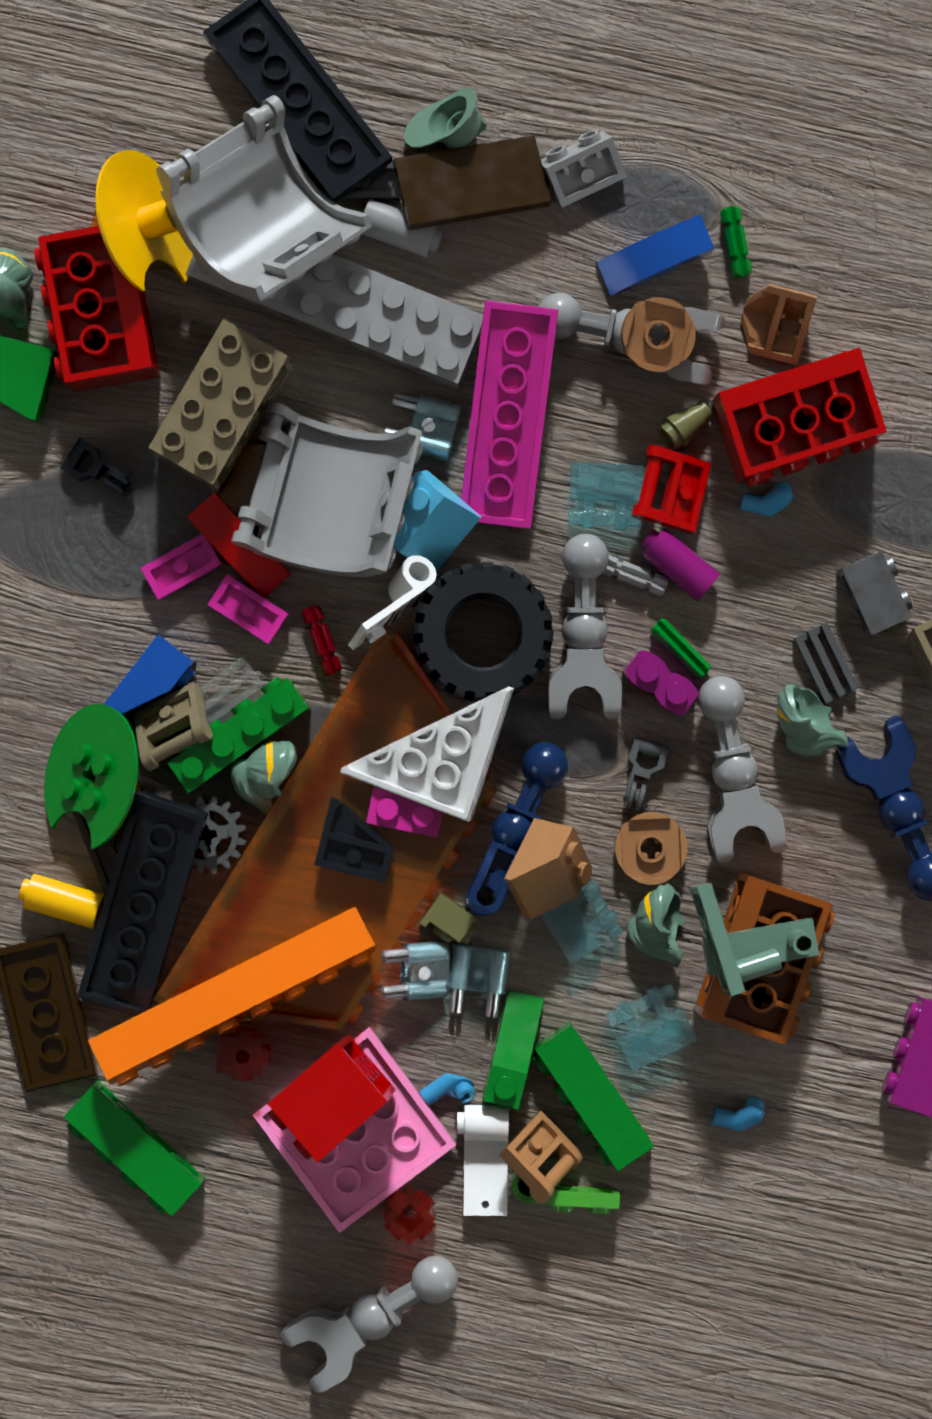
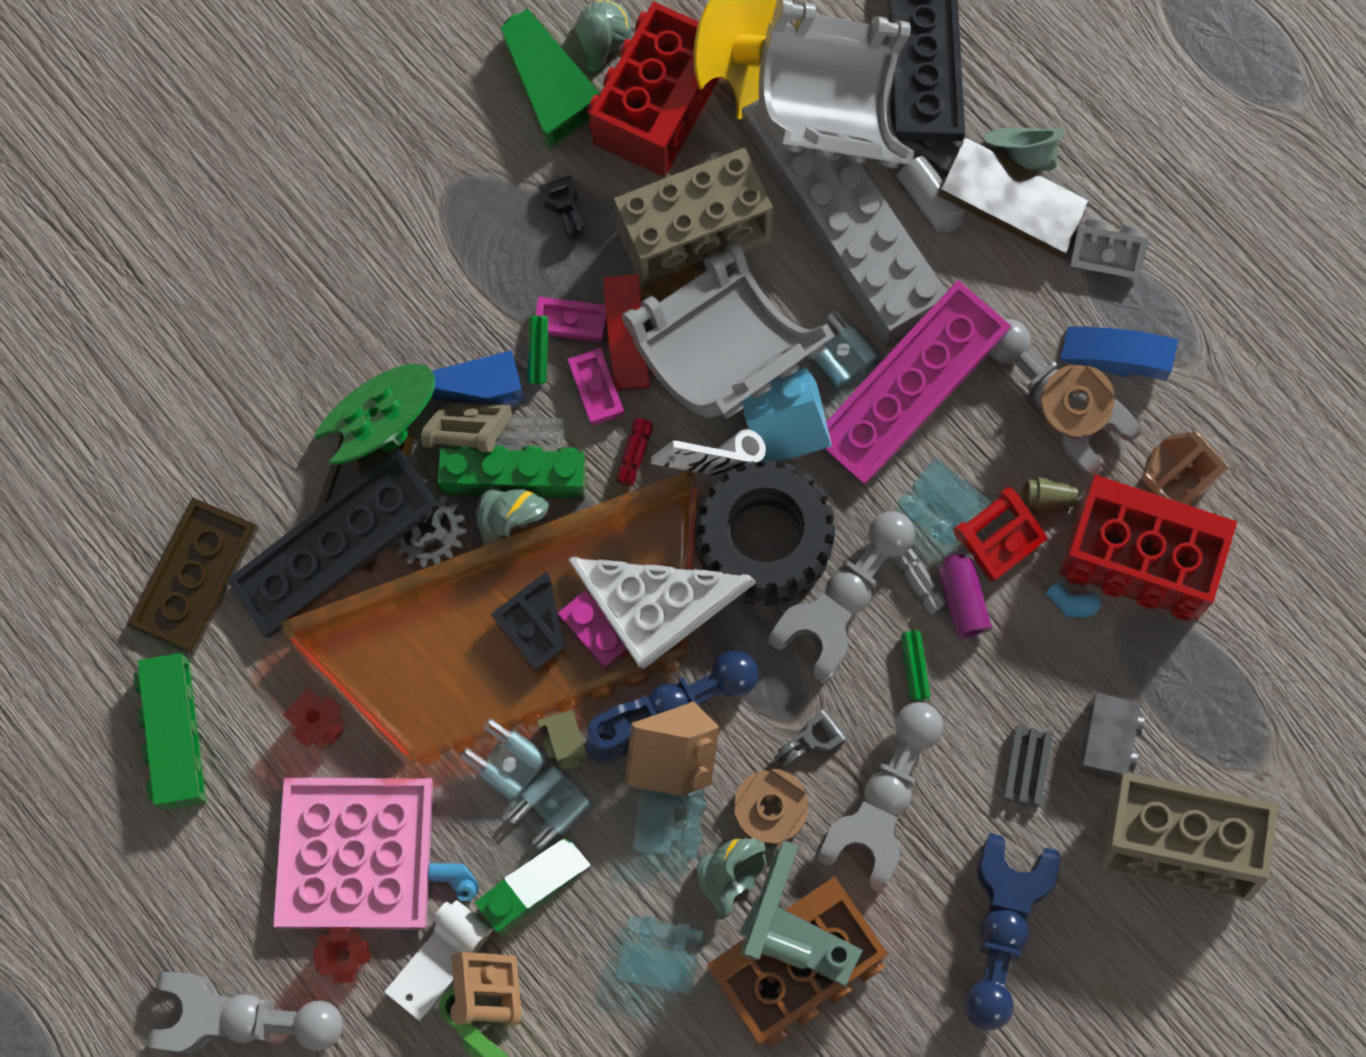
camera: 40 degrees right, 15 degrees down
yellow brick [18,873,105,929] -> none
orange brick [88,906,375,1086] -> none
red brick [267,1034,396,1163] -> none
green brick [533,1021,654,1171] -> none
magenta brick [622,650,699,715] -> none
green axle [720,206,752,278] -> none
sand green hair [777,684,848,757] -> none
none -> green axle [527,315,548,385]

